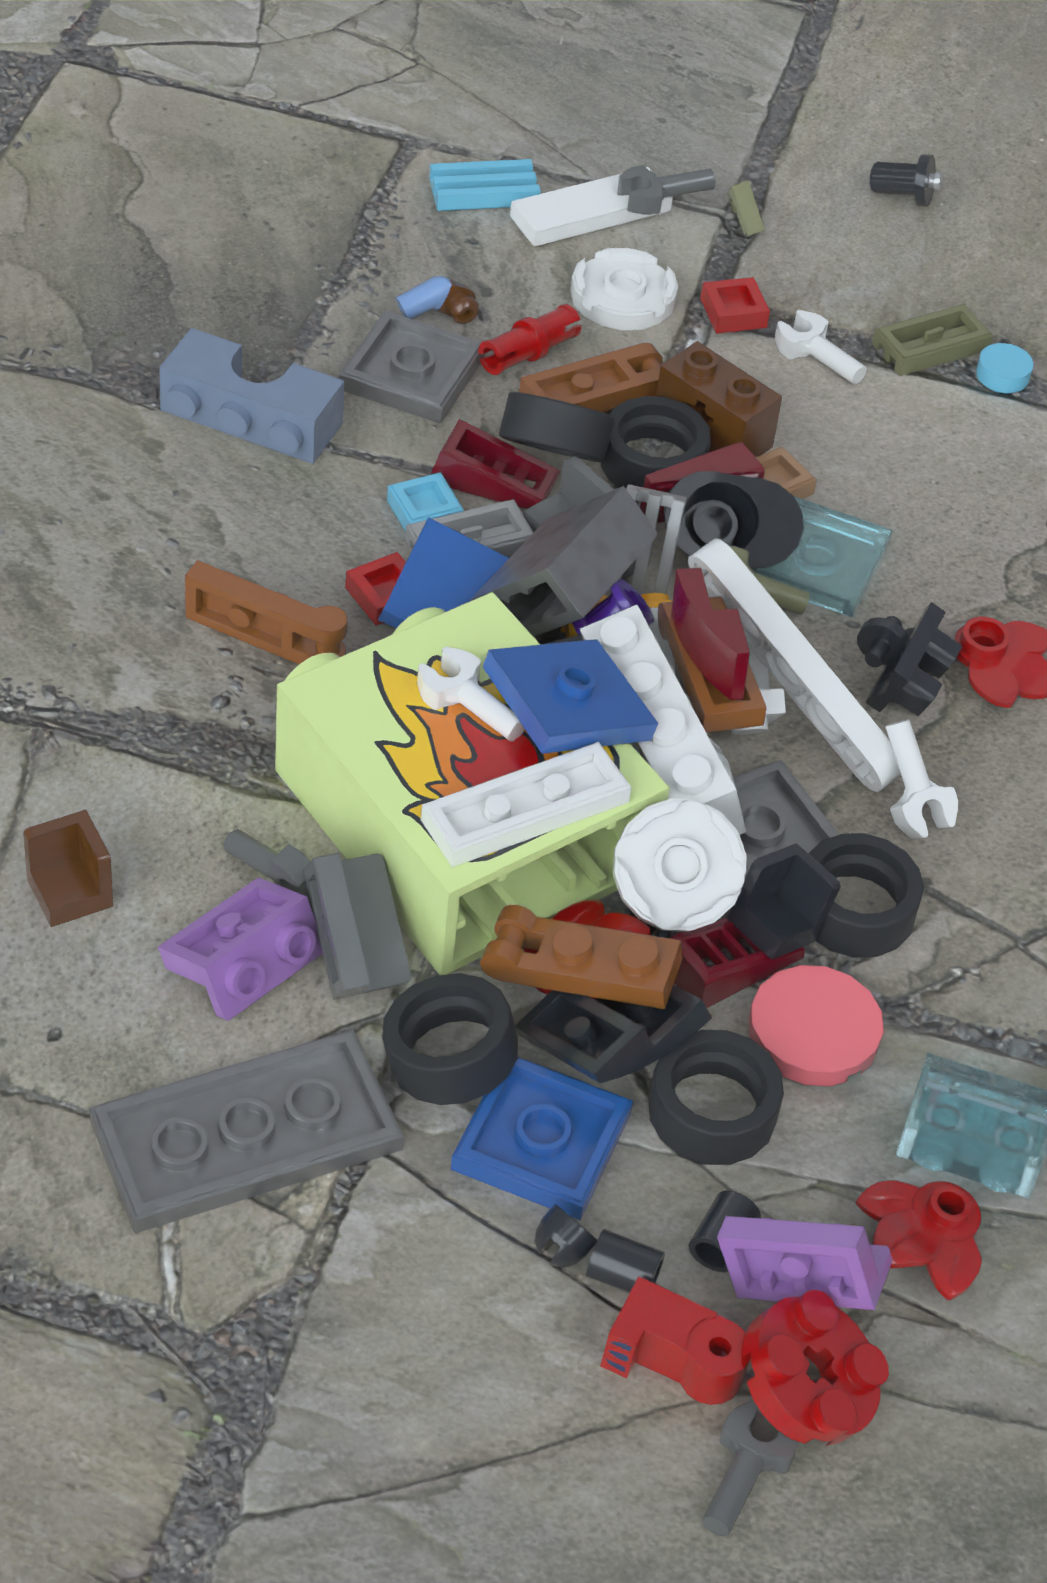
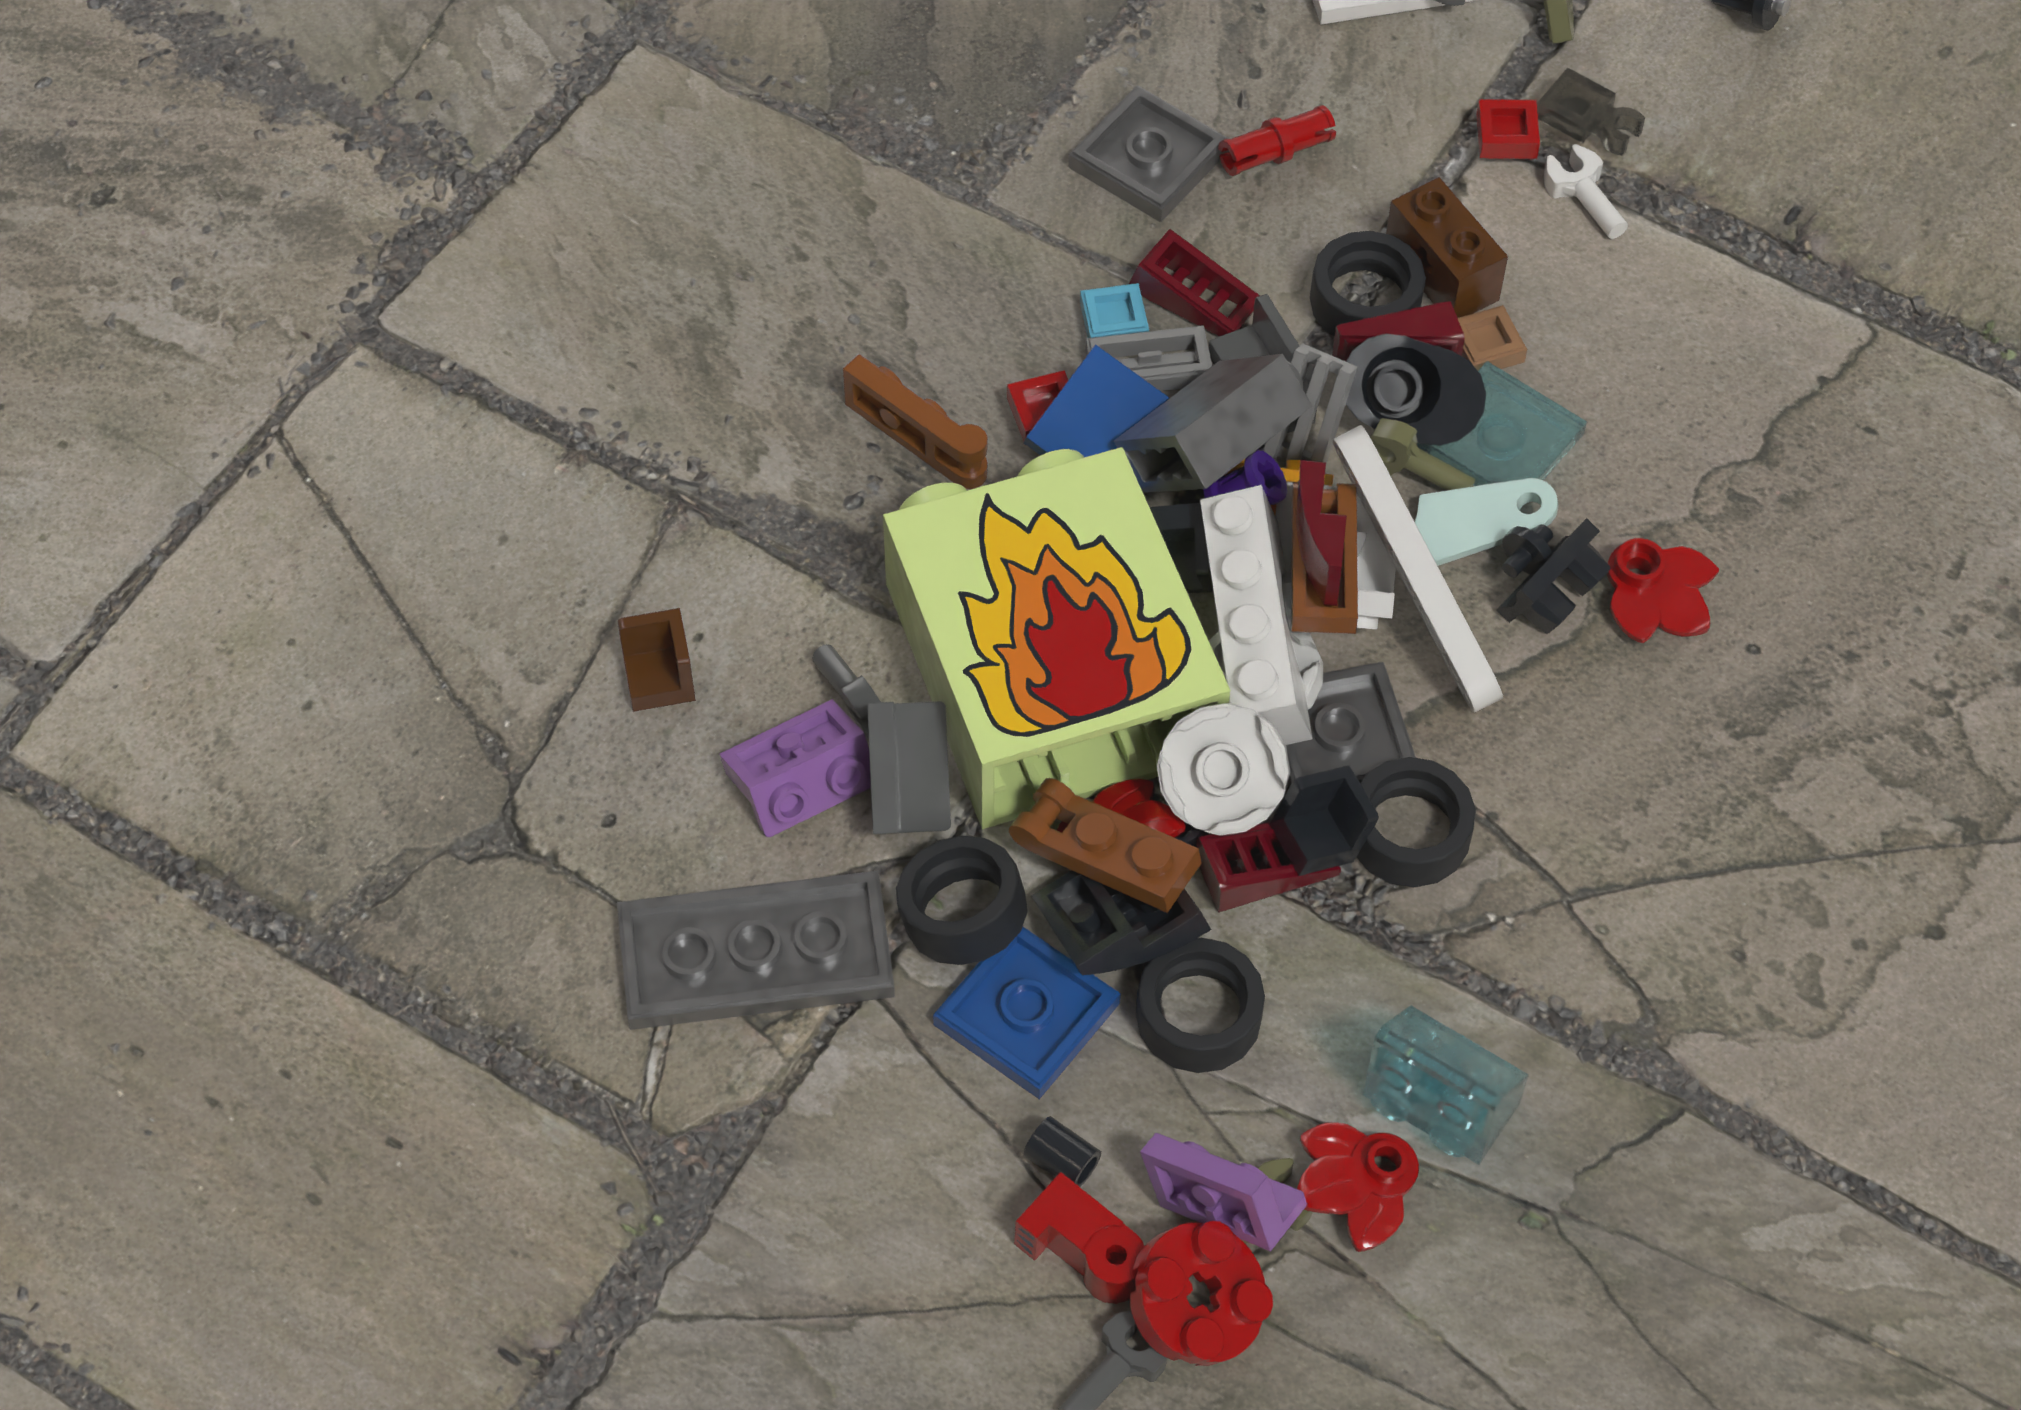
camera: 20 degrees right, 10 degrees up
sand blue arch [160,328,344,464] -> none
arm [395,276,479,324] -> none
white bar [417,647,525,742] -> none
white tile [421,742,631,867] -> none
blue plate [482,639,659,754] -> none
black tyre [499,392,615,462] -> none
dark orange plate [519,342,663,412] -> none
black hinge [535,1204,597,1268] -> none
white tile [570,248,678,331] -> none
black hinge [688,1190,761,1272] -> none
coral tile [748,965,884,1086] -> none
olive tile [872,304,993,376] -> none
white bar [886,719,958,839] -> none
medium azure tile [976,343,1034,393] -> none
none -> light aqua piece [1415,478,1558,566]
none -> clear smoke plate [1537,68,1645,156]

